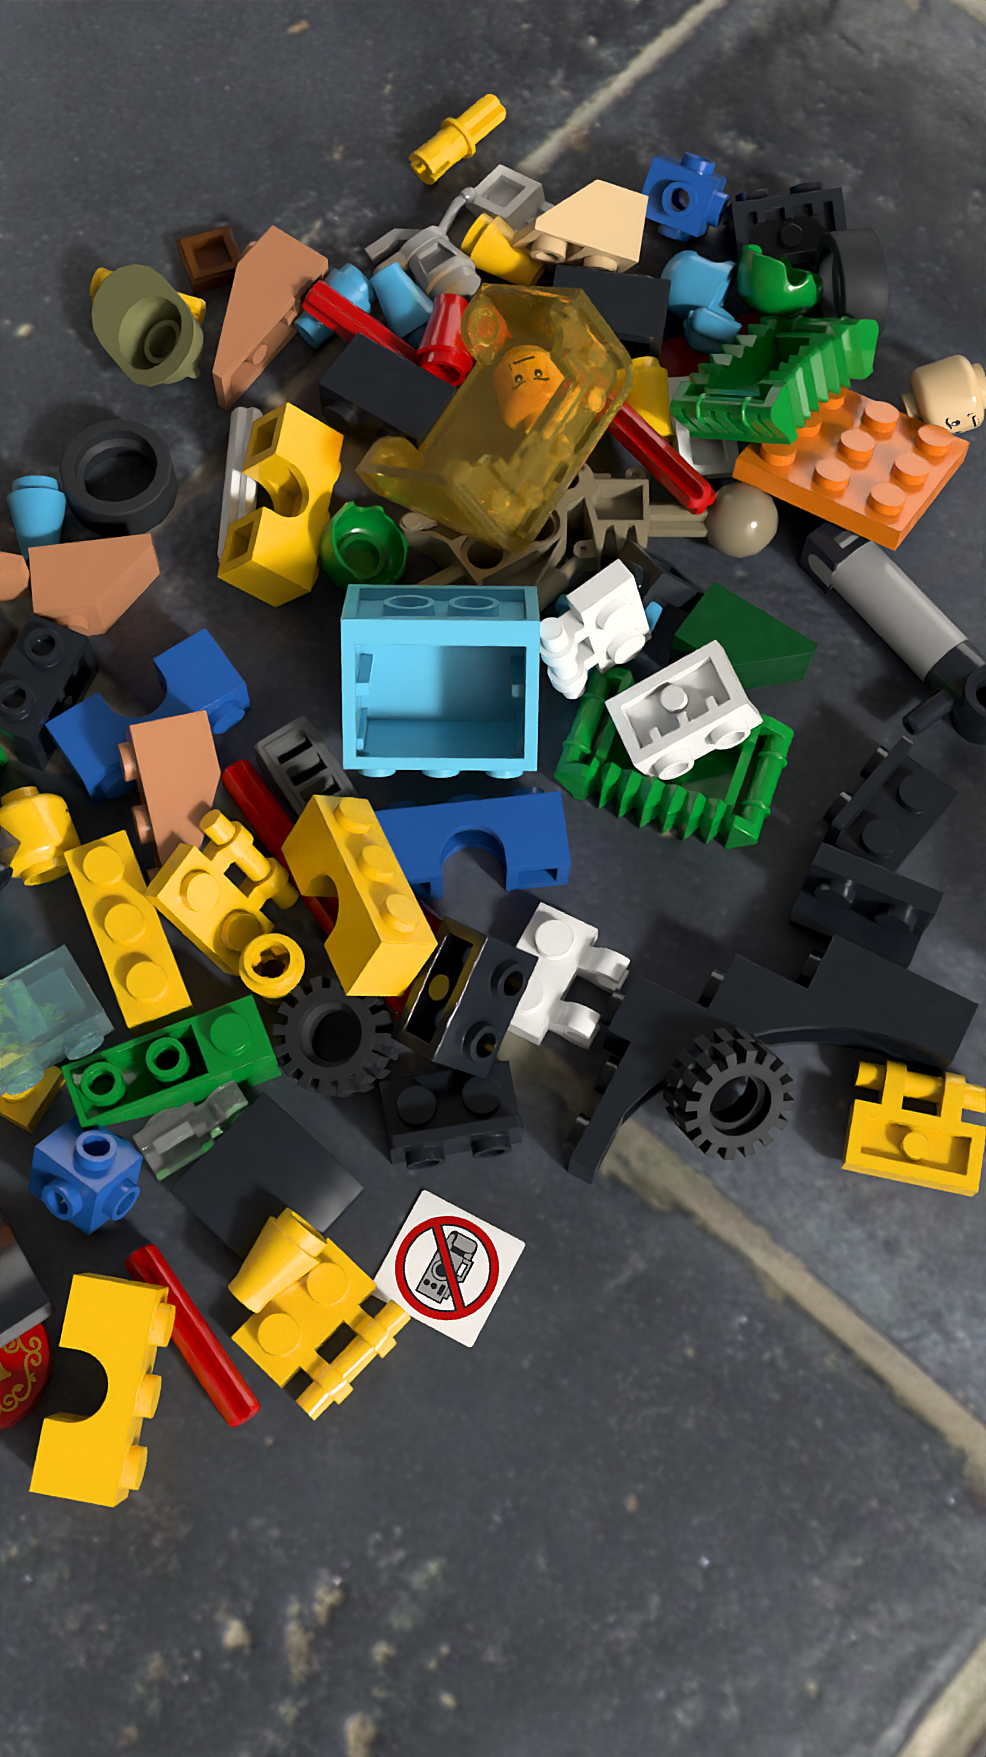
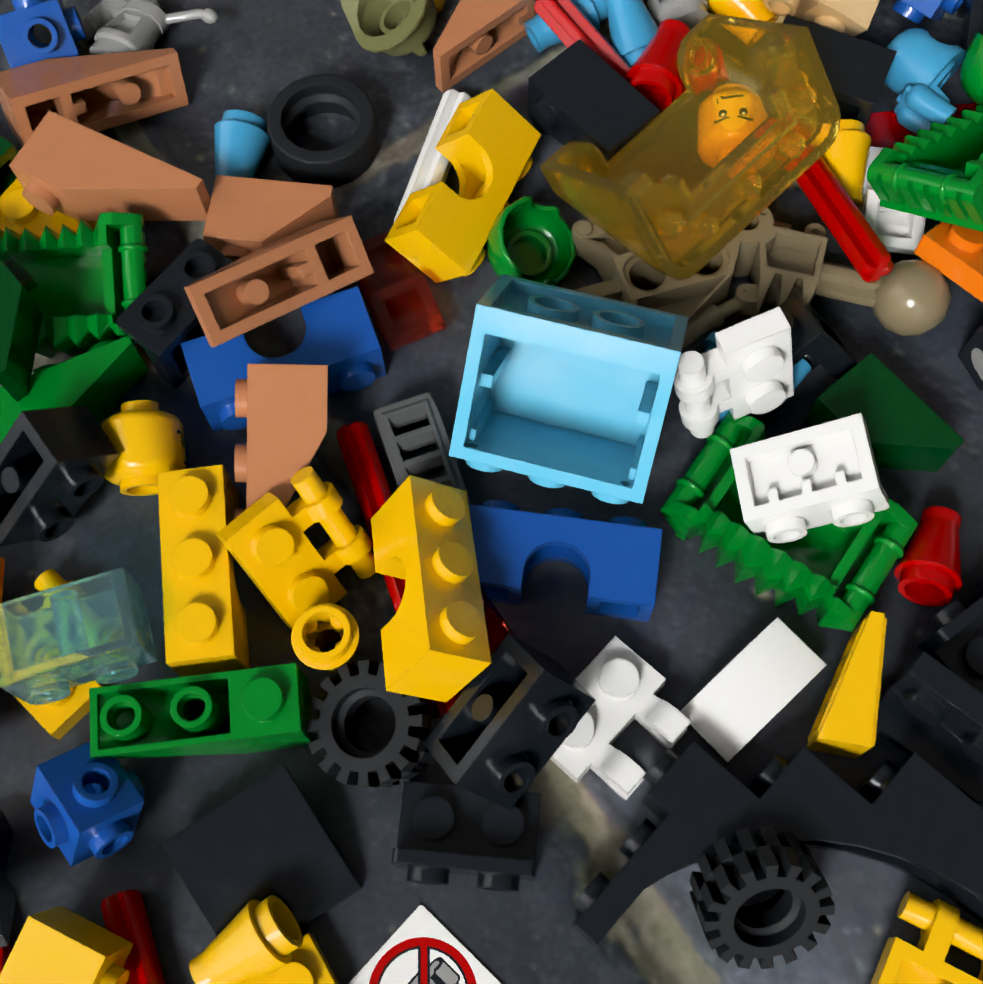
camera: 20 degrees right, 0 degrees up
clear plate [132,1080,249,1181] -> none
none -> nougat slope [184,215,374,347]
none -> clear red slope [357,231,447,352]
none -> white slope [680,617,827,763]
none -> yellow slope [806,611,887,759]
none -> red cone [894,506,962,607]

